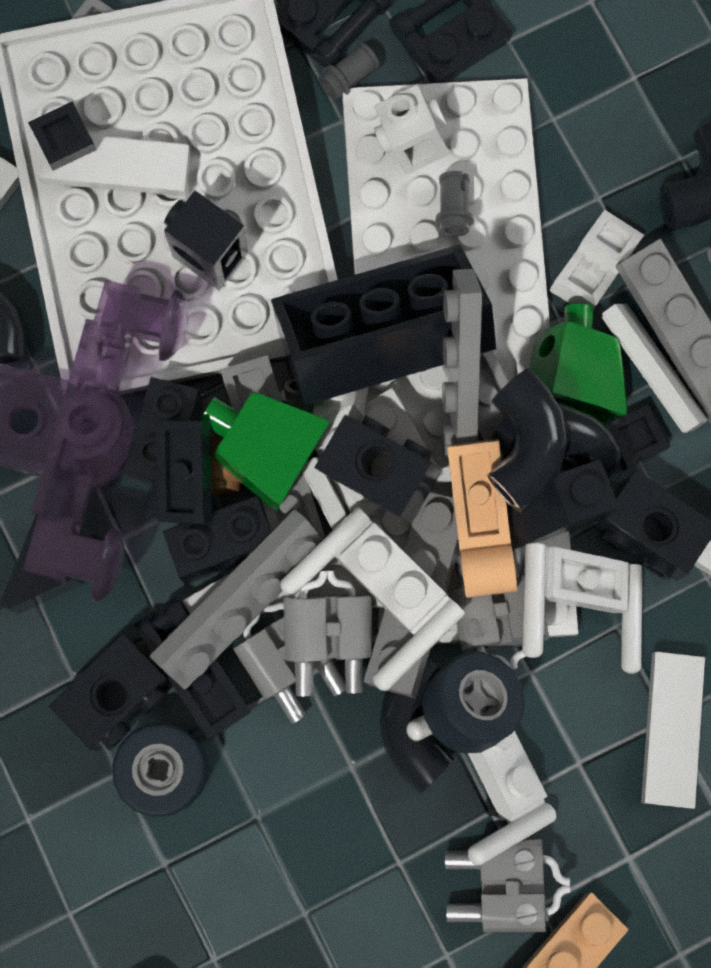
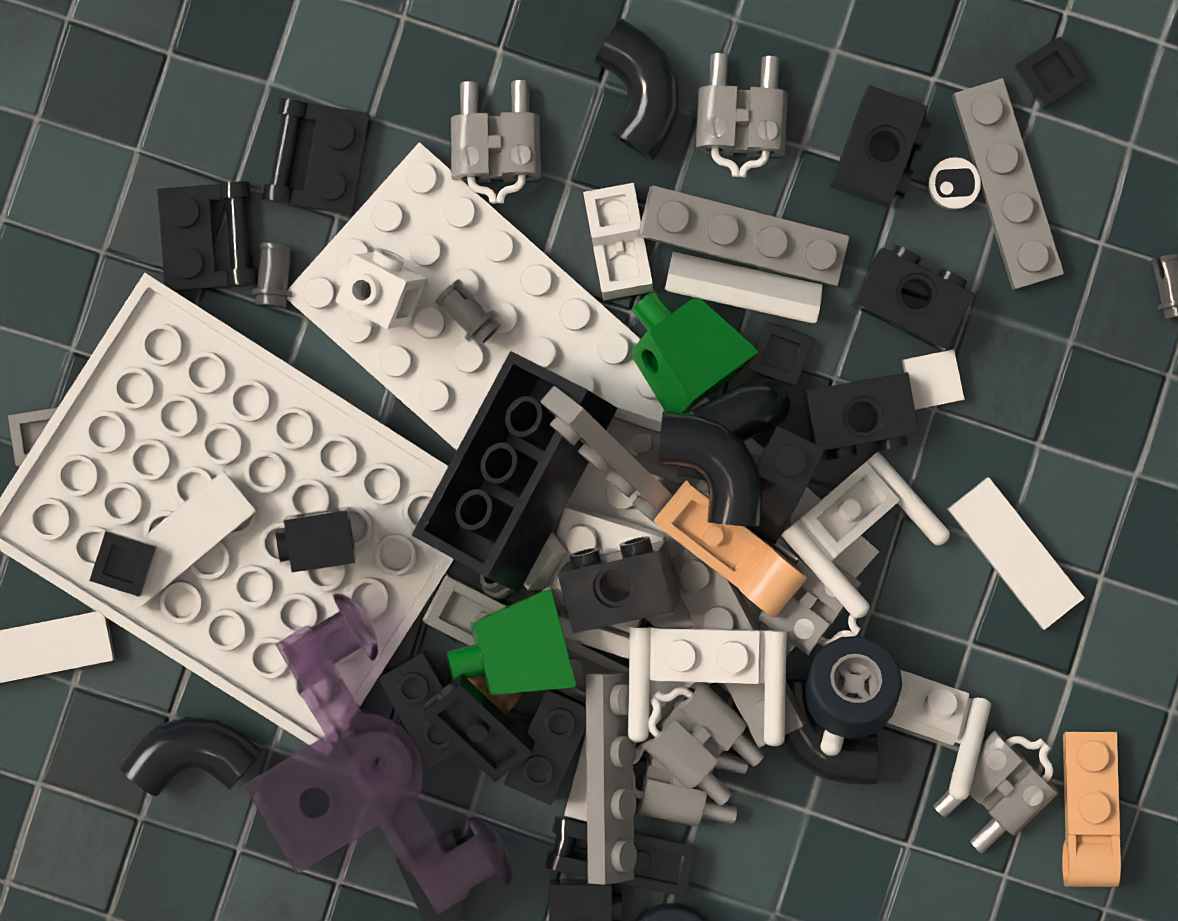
camera: 40 degrees left, 10 degrees up
none -> light grey piece [450,80,541,204]

